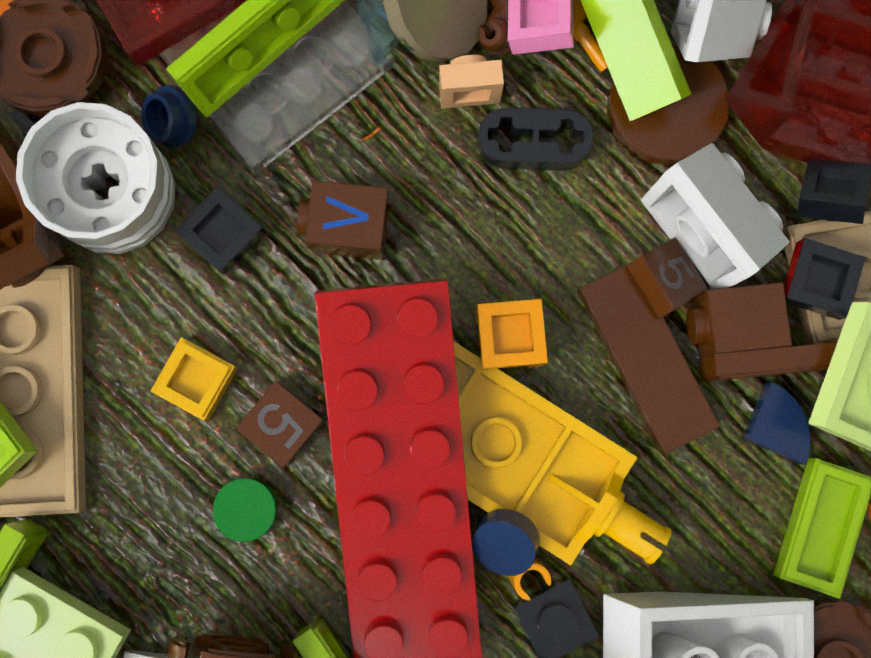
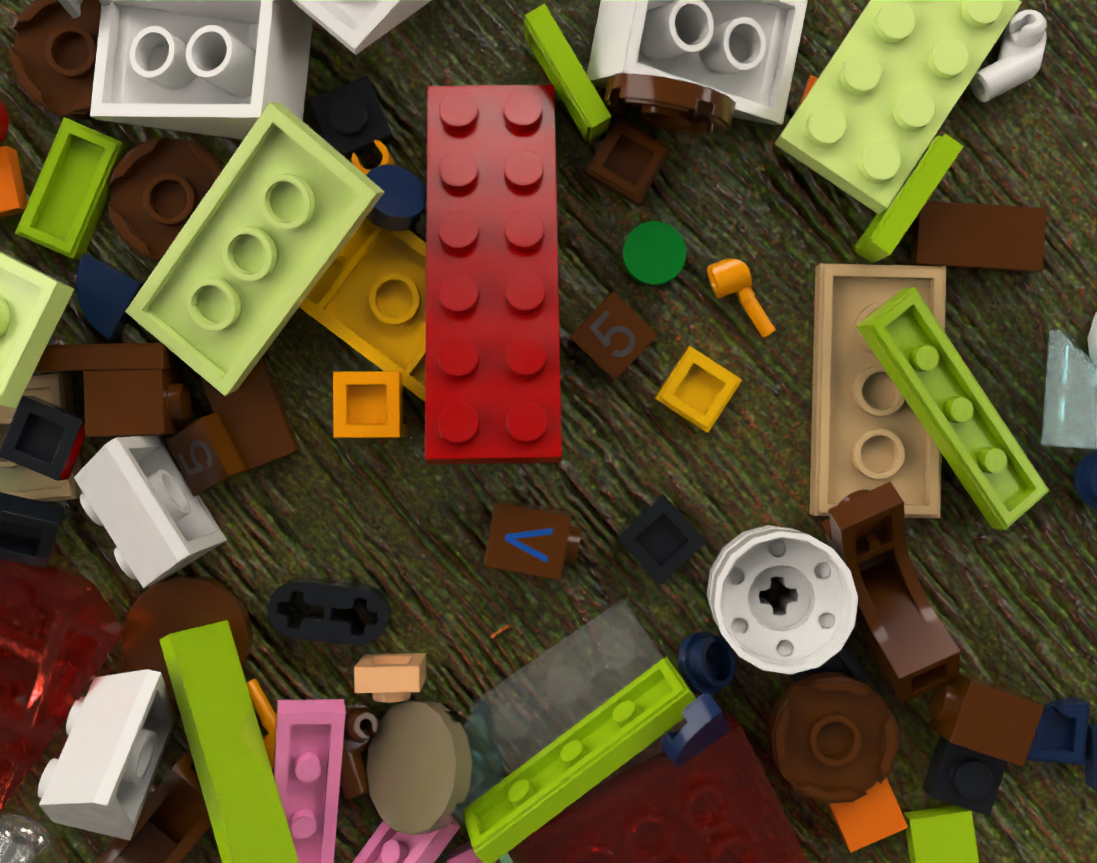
camera: 170 degrees left, 5 degrees up
none -> reddish brown tile [108,137,225,262]
none -> yellowish green plate [125,102,385,396]
none -> reddish brown tile [585,117,672,207]
none -> dark blue tile [662,692,730,769]
none -> light orange hand [706,259,776,338]

